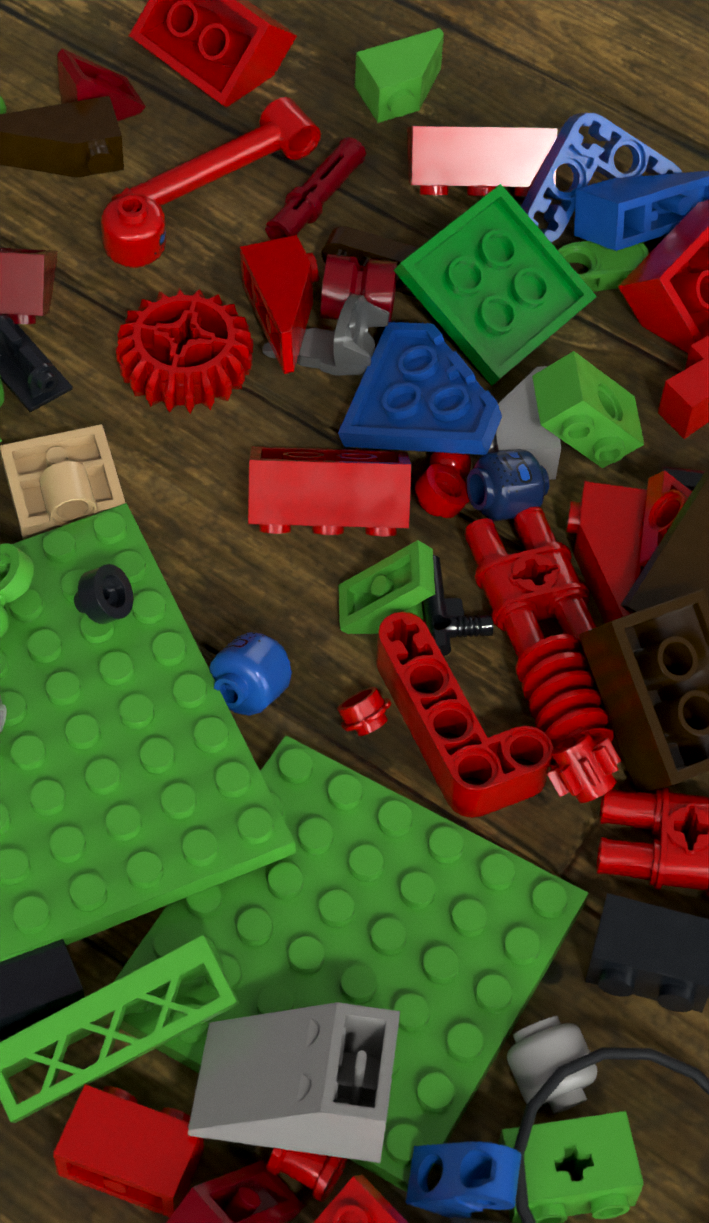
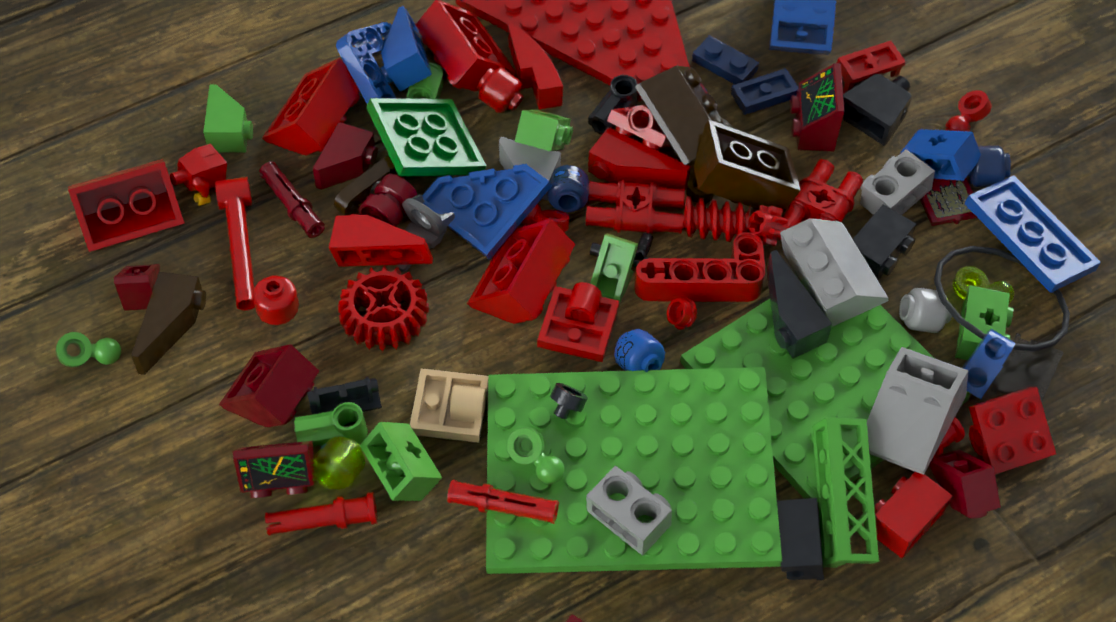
camera: 65 degrees left, 0 degrees up
none -> red piece [170,144,227,206]
none -> dark red slope [313,122,378,190]
none -> red head [477,67,524,113]
none -> red plate [537,282,619,362]
none -> black slope [767,250,832,359]
none -> light grey slope [780,218,889,327]
none -> clear neon green plate [952,266,1014,304]

